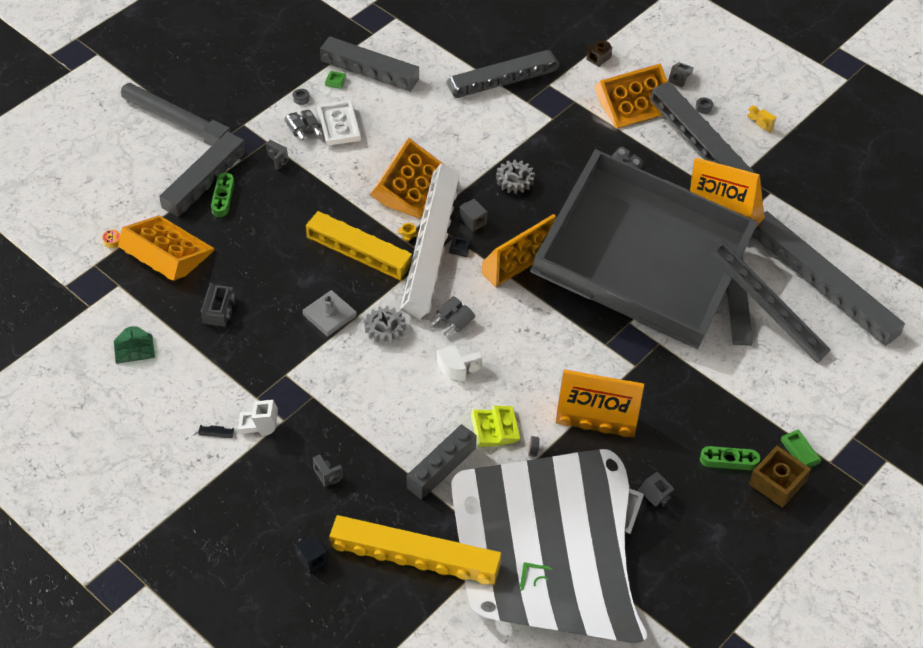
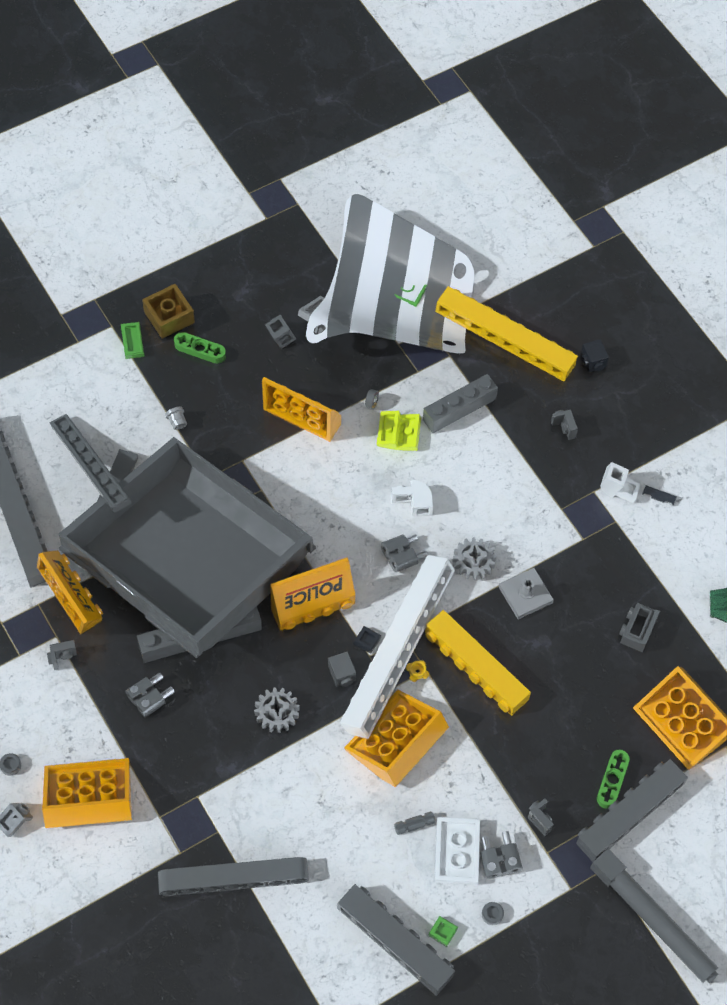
camera: 165 degrees left, 10 degrees up
dark brown brick [586,40,613,67] -> none
dark grey brick [650,81,754,173] -> none
none -> light grey piece [165,407,187,430]
none -> dark grey axle [394,811,436,835]

